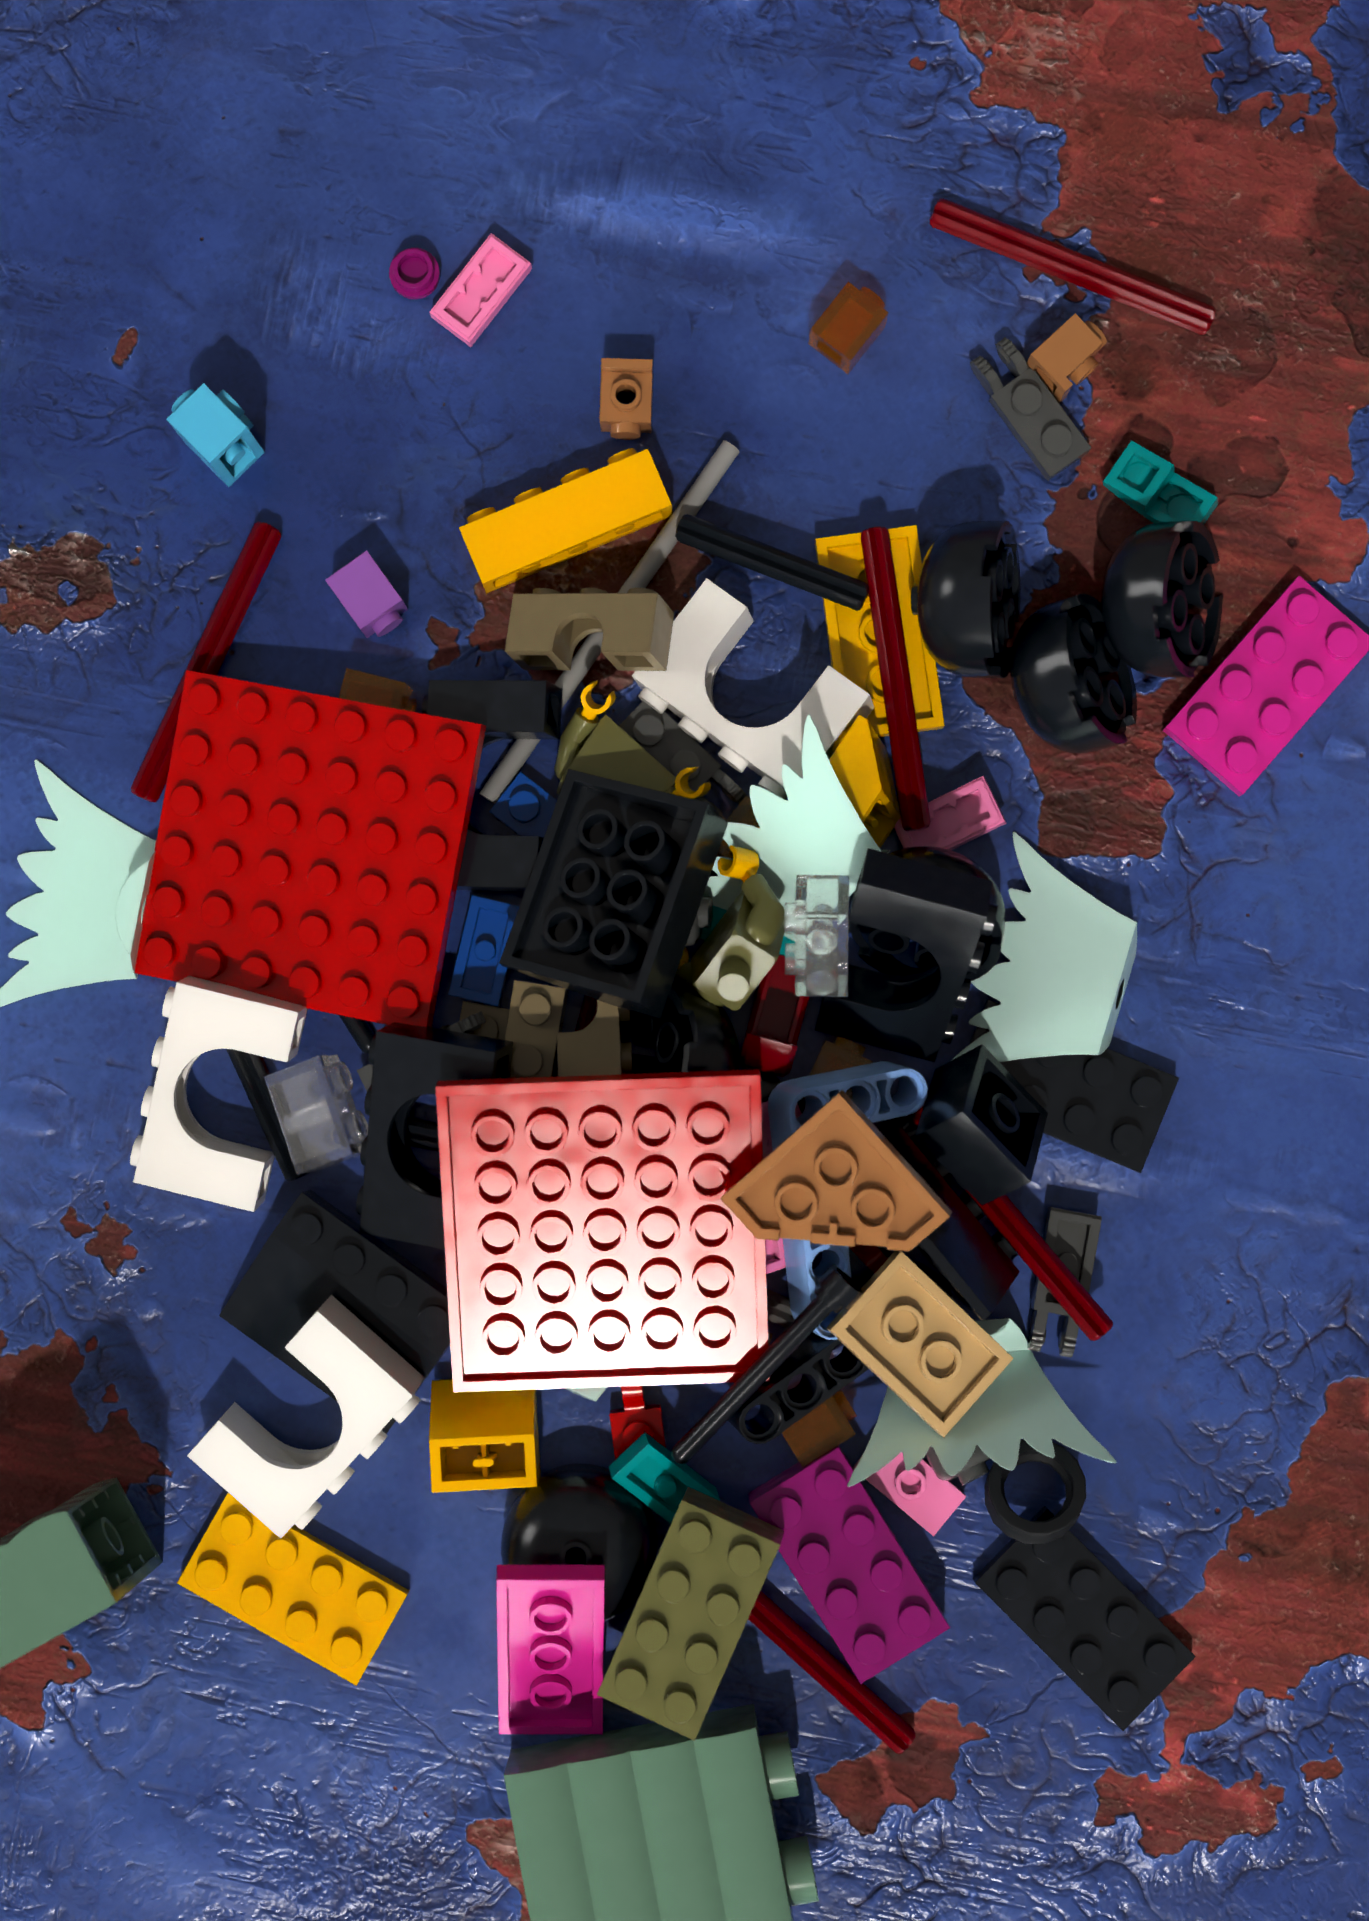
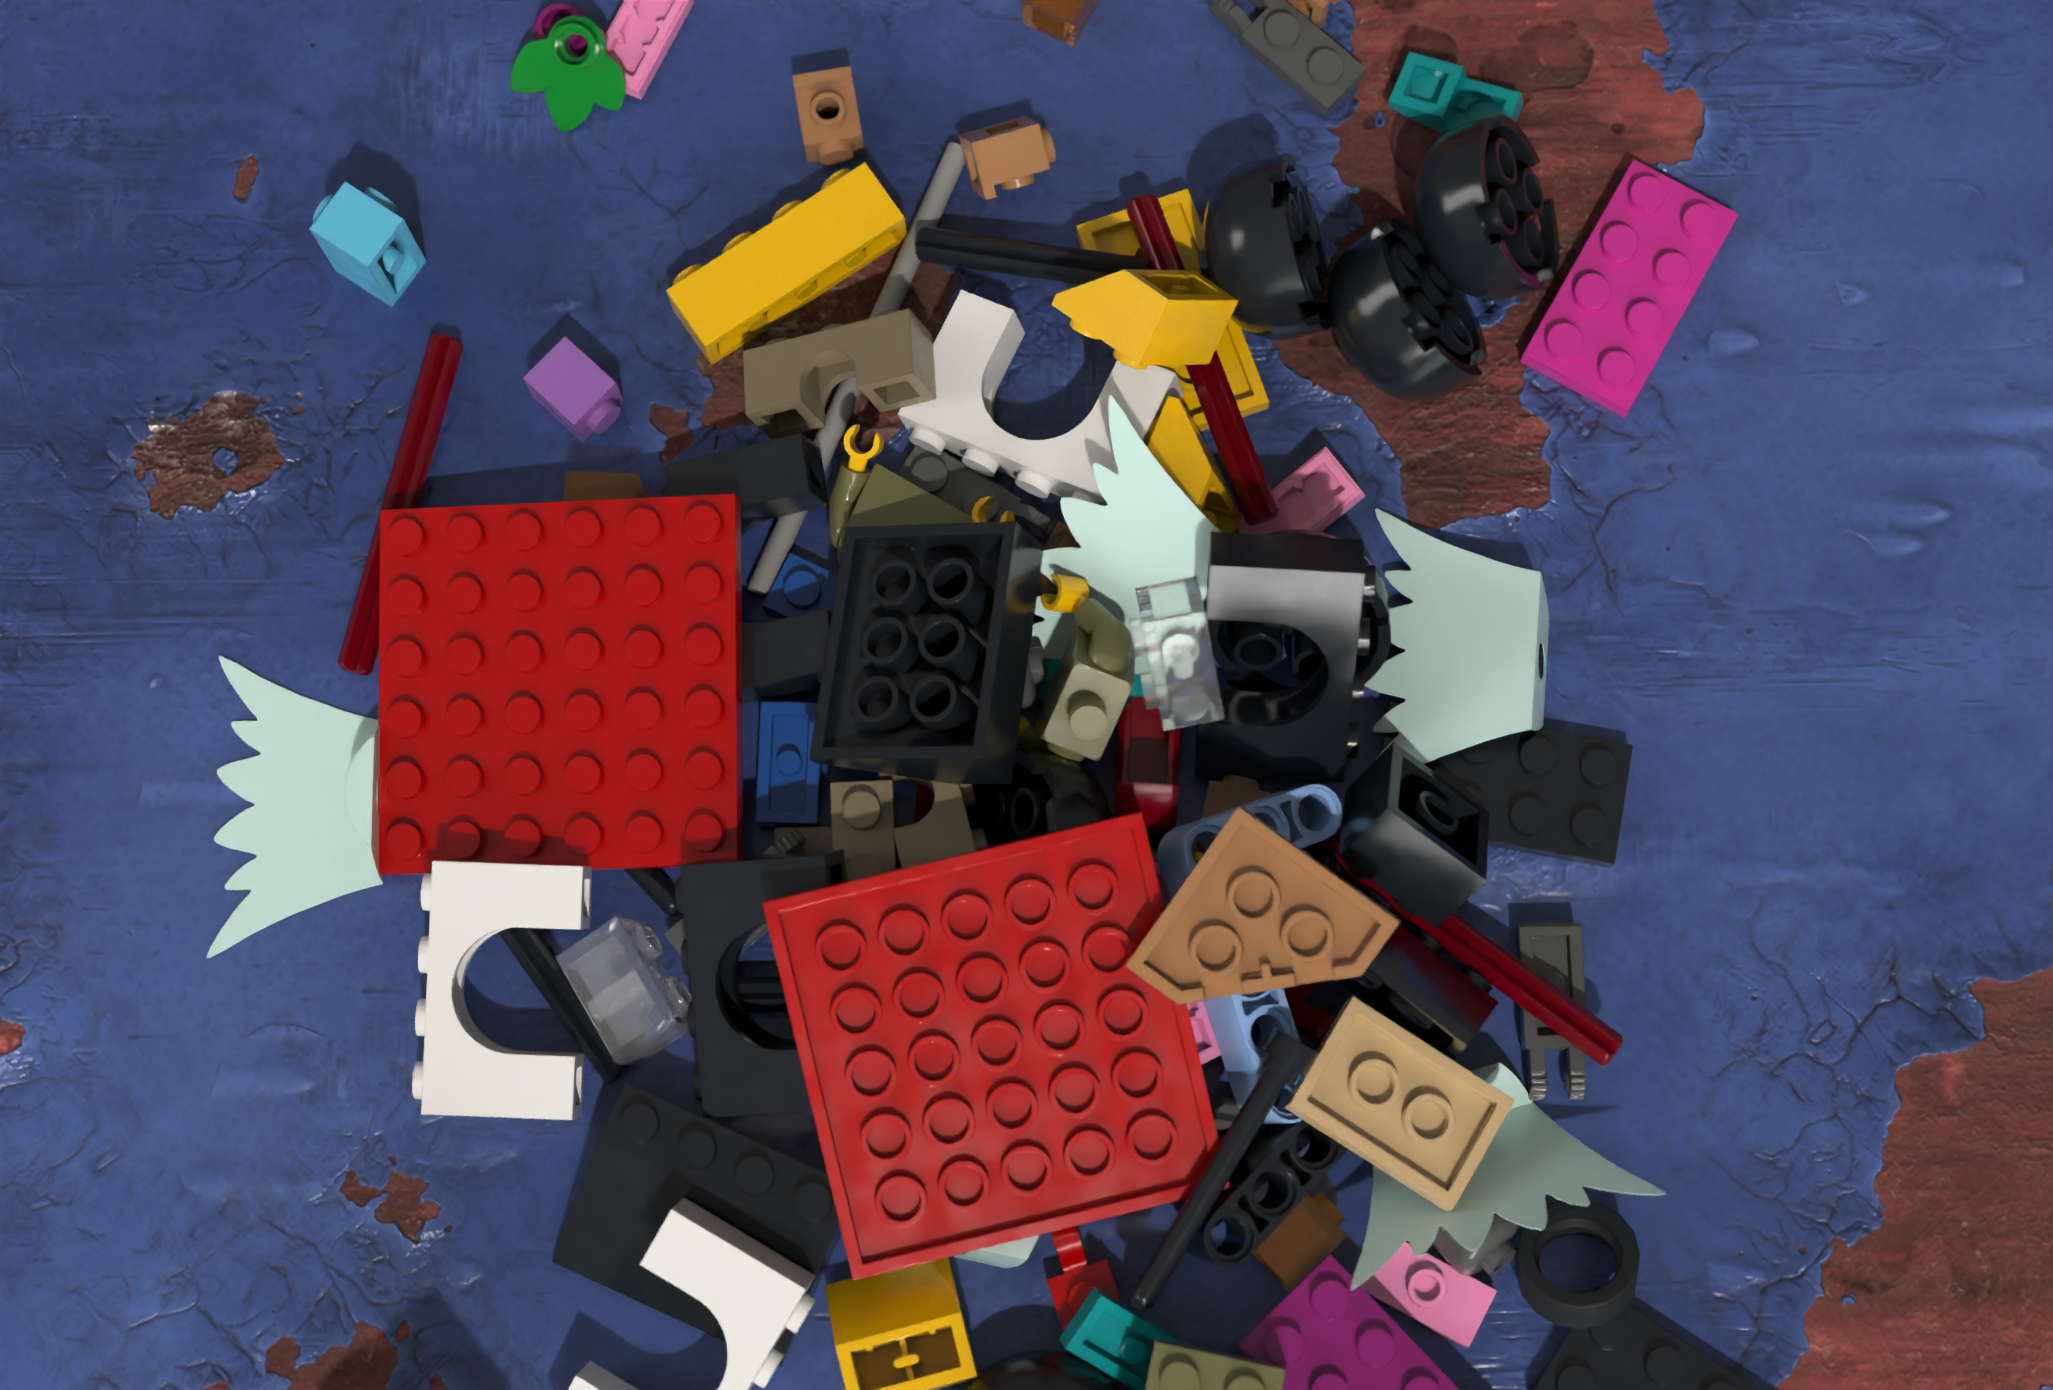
camera: 15 degrees left, 10 degrees down
none -> green plate [510,15,627,132]
none -> medium nougat brick [959,116,1056,200]
none -> yellow slope [1051,269,1239,370]

